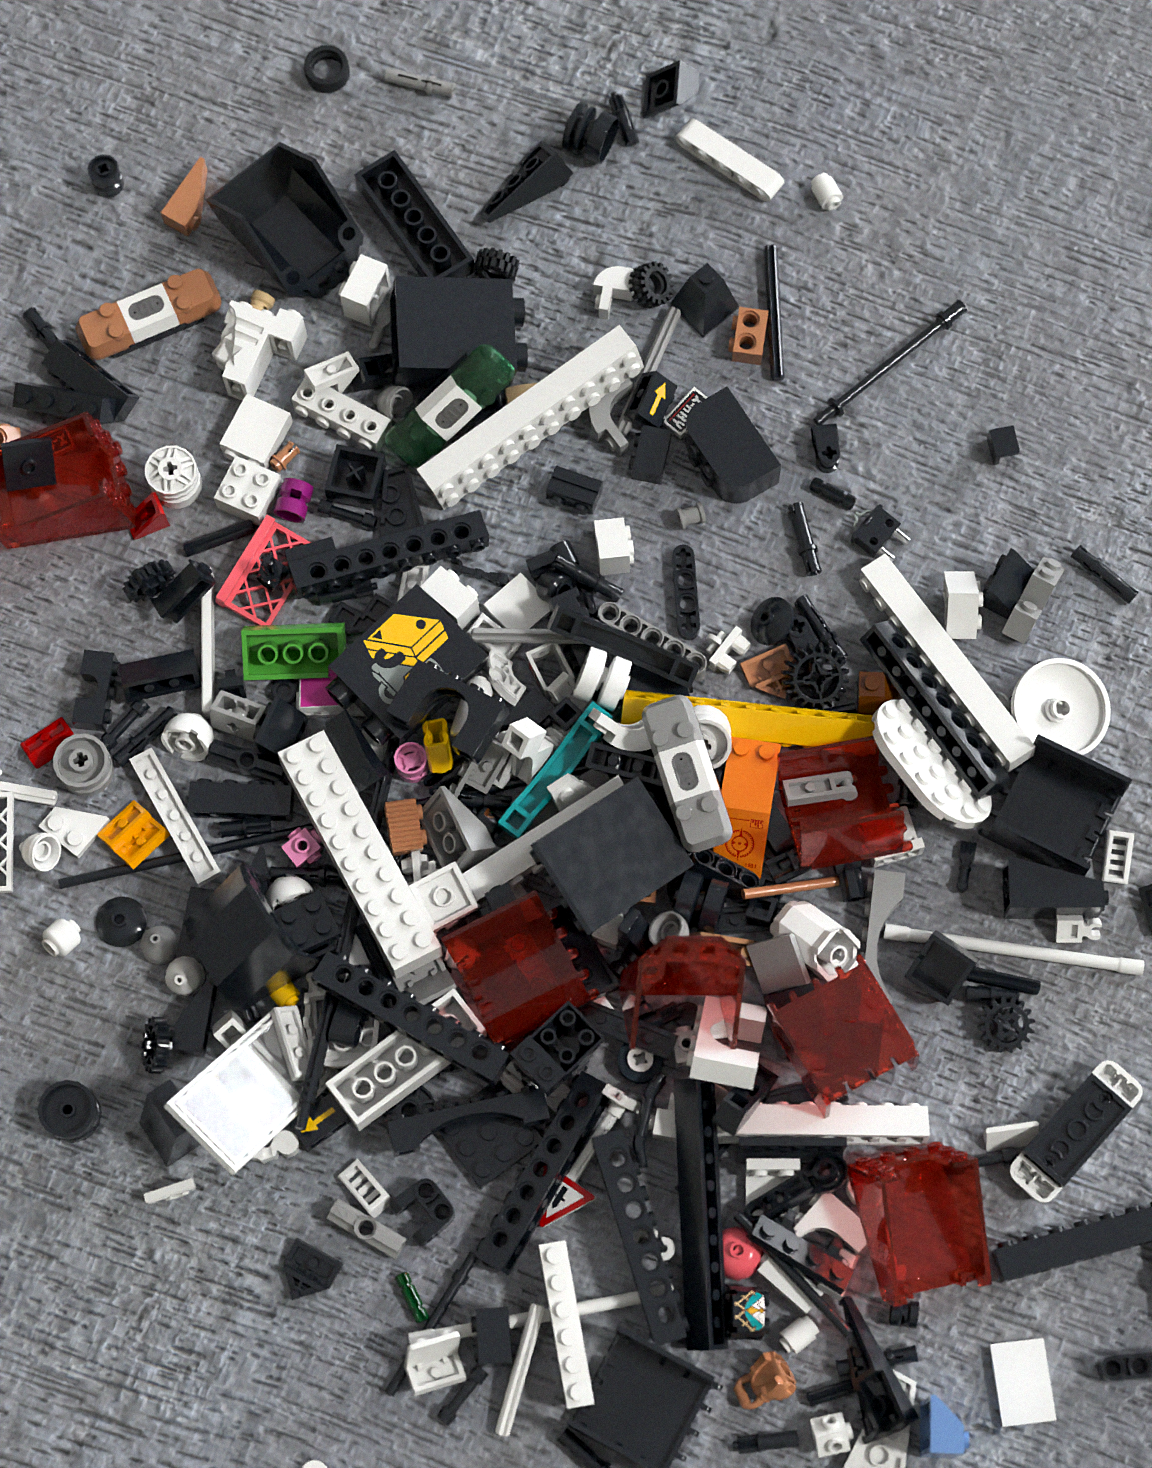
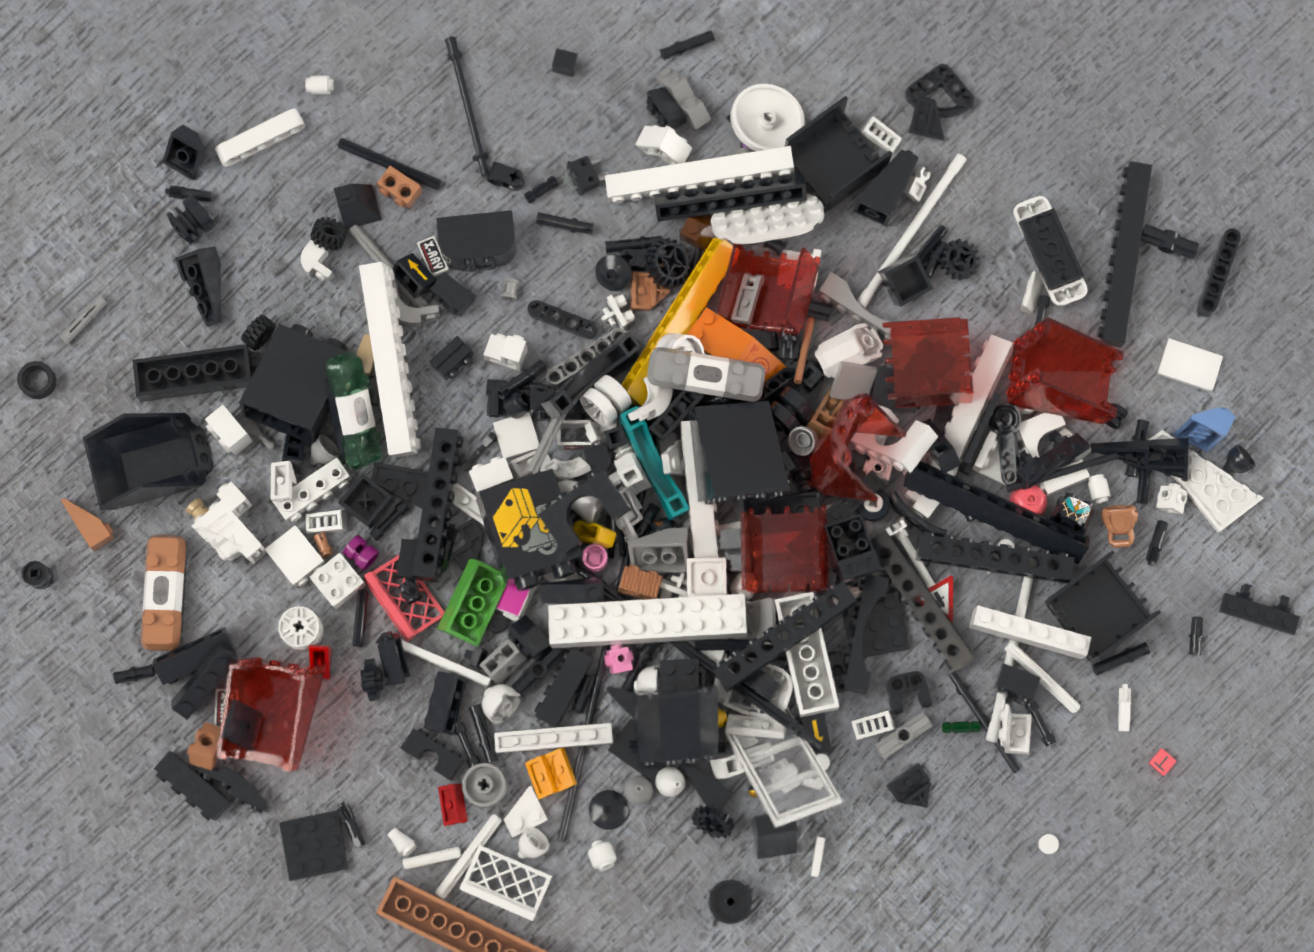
camera: 70 degrees left, 5 degrees up
black piece [956,841,977,893] -> none
none -> white slope [306,510,348,534]

